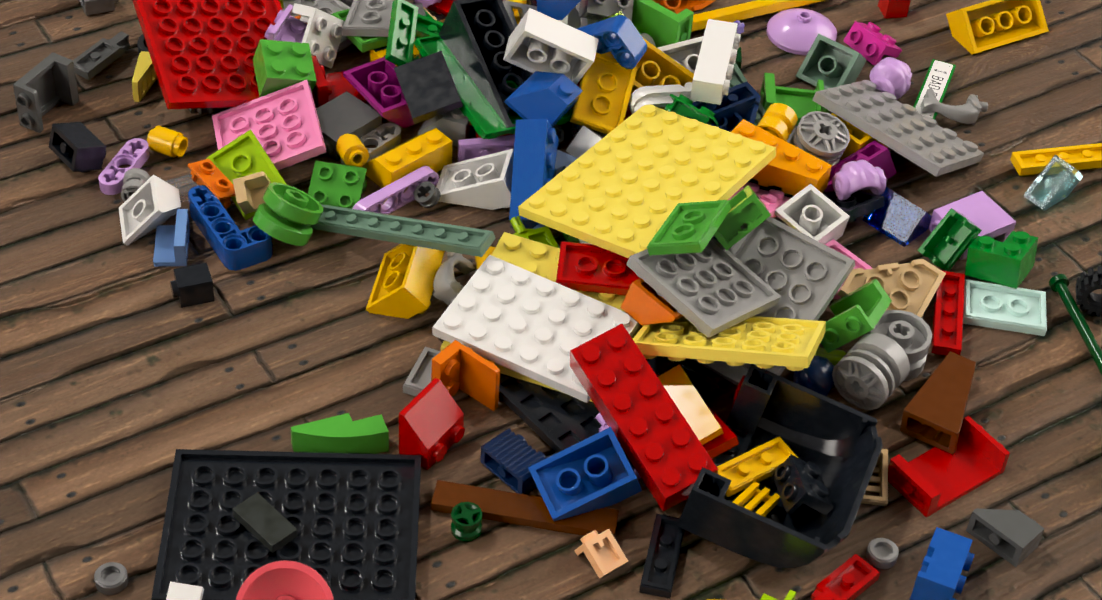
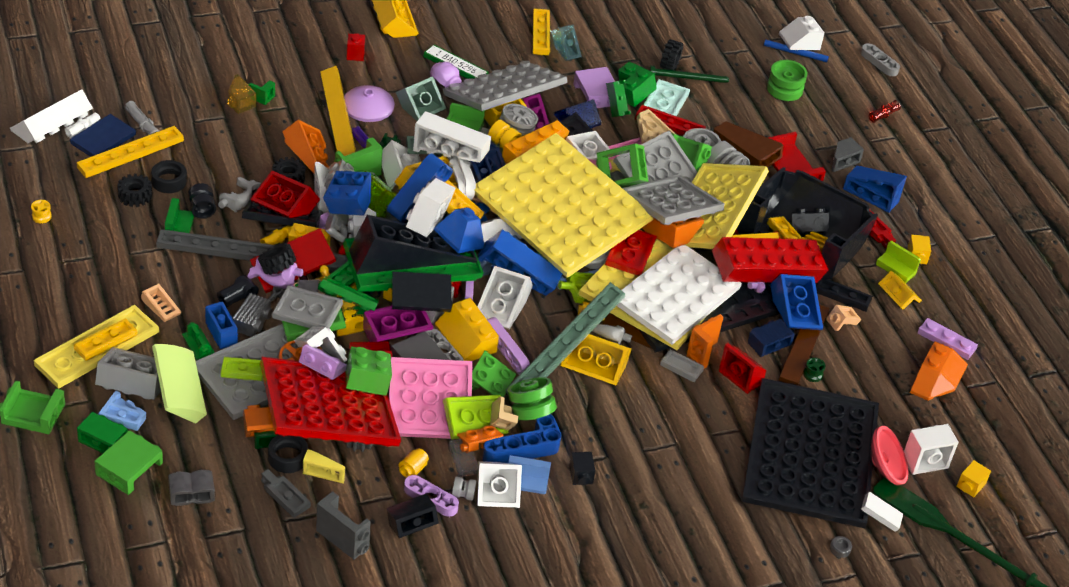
camera: 80 degrees left, 0 degrees up
pearl dark grey tile [232,492,298,553] -> none
bright green slope [290,413,389,454] -> none
yellow brick [336,134,369,167] -> none
dark grey bush [414,181,441,208] -> none
bright green tile [647,200,731,255] -> none
green hinge [664,94,718,126] -> none
lavender hair [832,160,886,200] -> none
dark pink bracket [844,21,902,65] -> none
light grey animal [920,87,988,125] -> none

